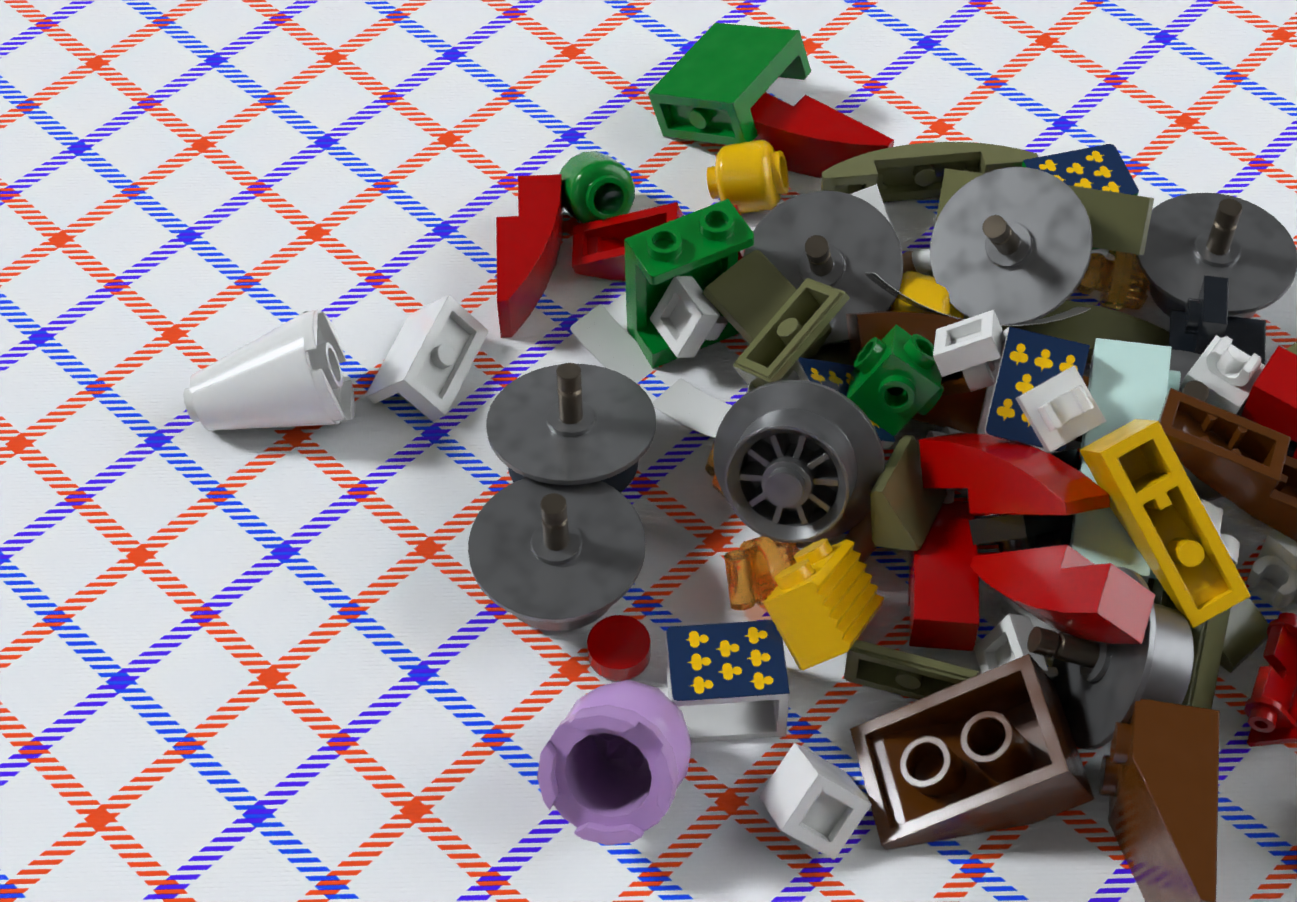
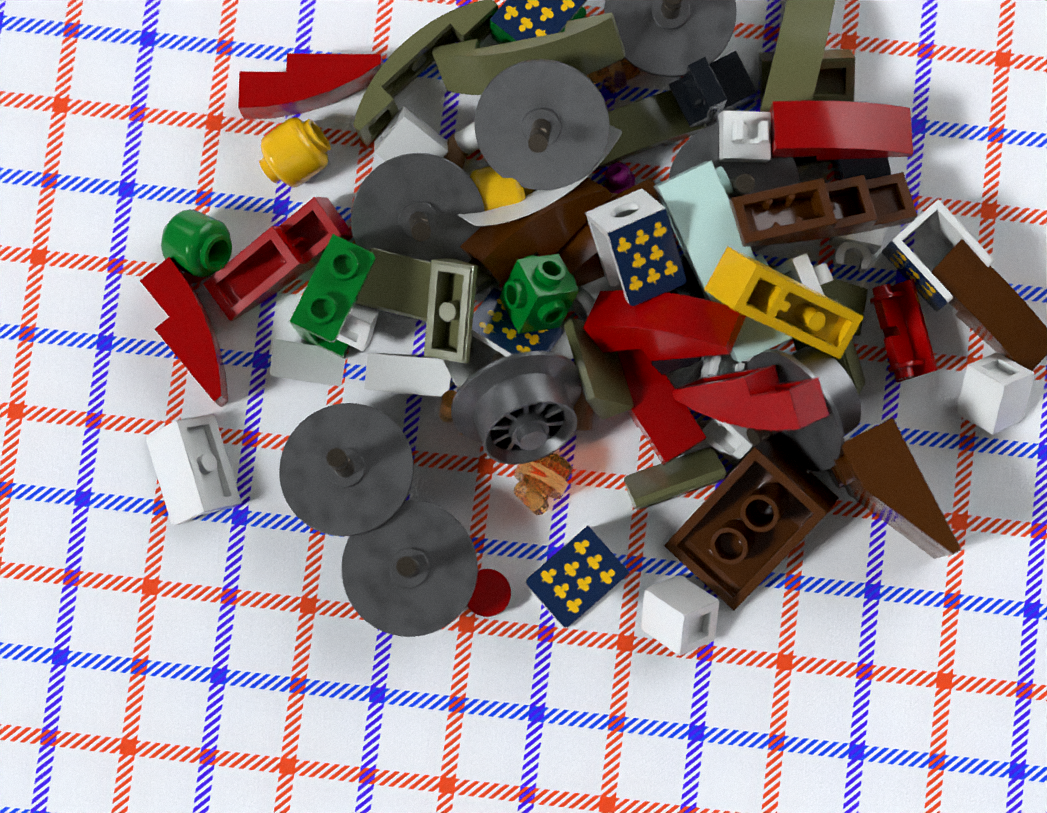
camera: 35 degrees left, 30 degrees up
white cone [183,309,355,431] -> none
lavender tile [537,680,691,845] -> none
green panel [648,23,811,145] -> none
yellow brick [763,538,885,670] -> none
white tile [933,310,1003,392] -> none
white tile [1016,366,1106,453] -> none

